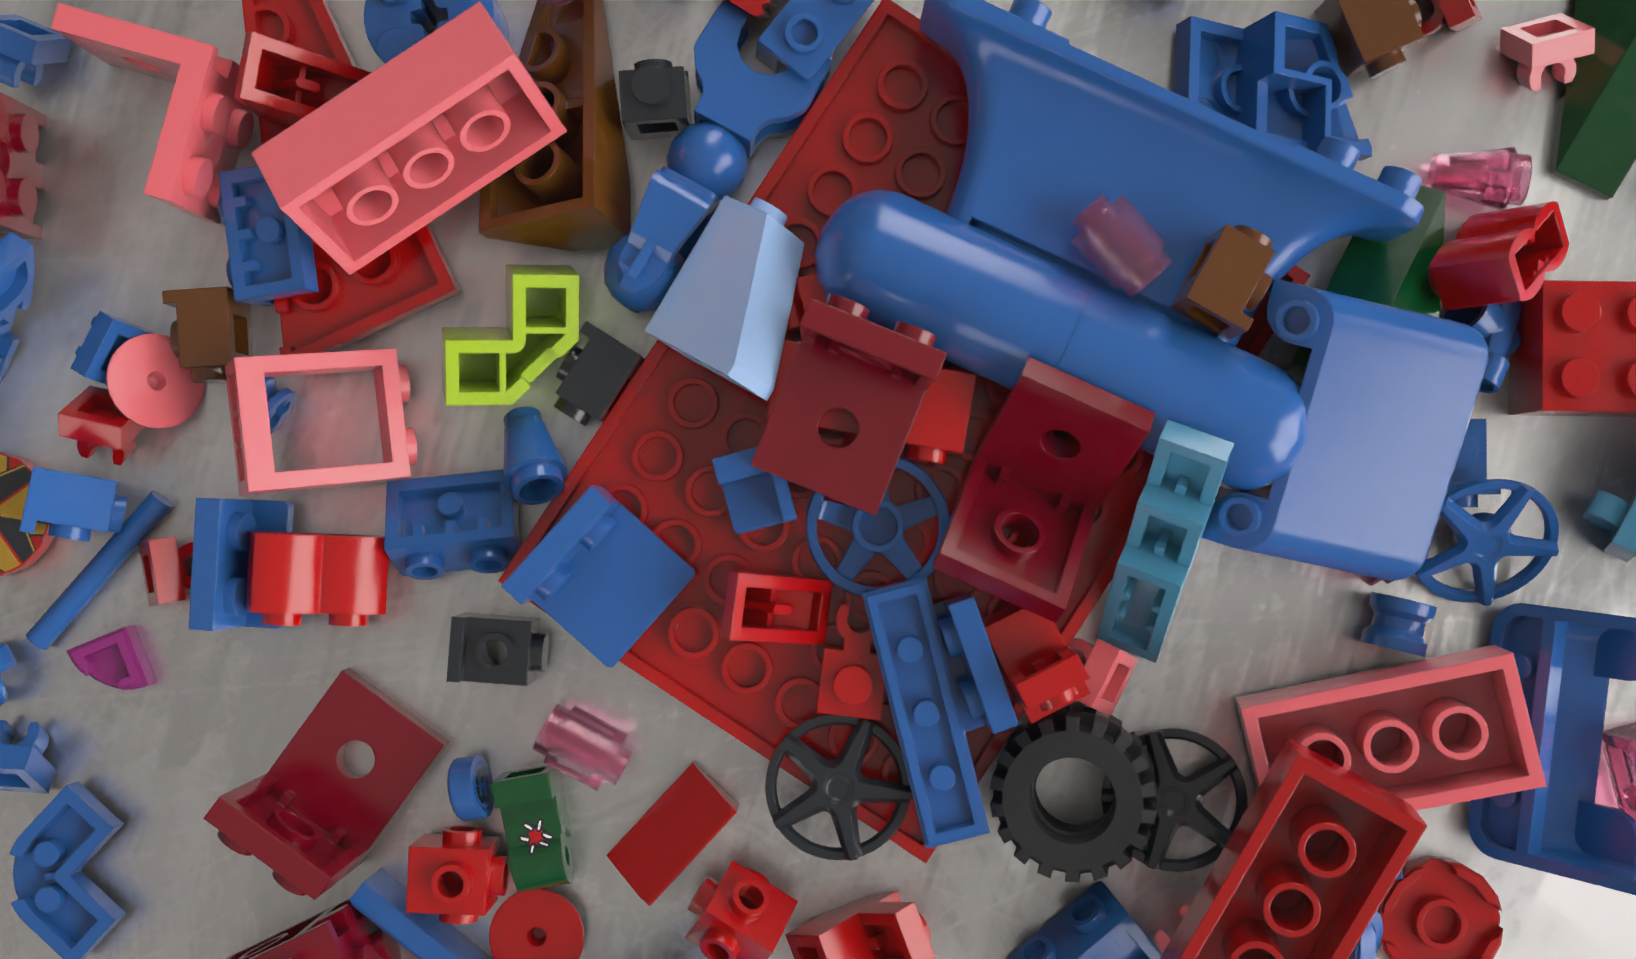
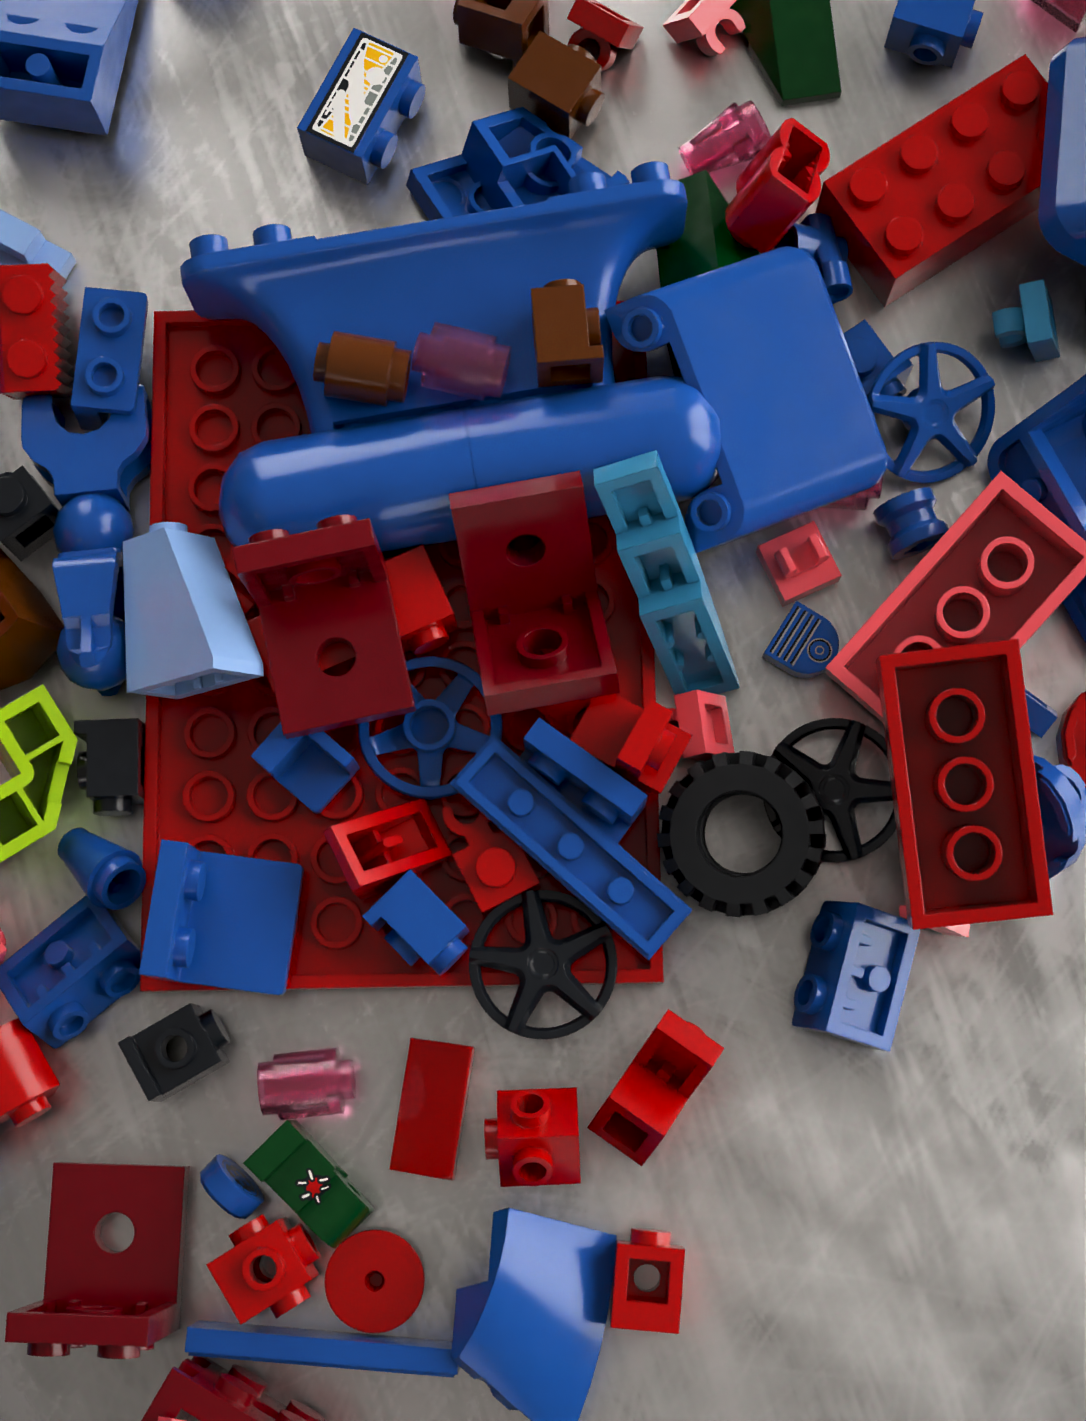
camera: 30 degrees left, 10 degrees down
none -> reddish brown brick [313,331,412,407]
none -> blue brick [362,869,470,976]
none -> coral tile [756,521,842,607]
none -> blue tile [762,601,839,678]

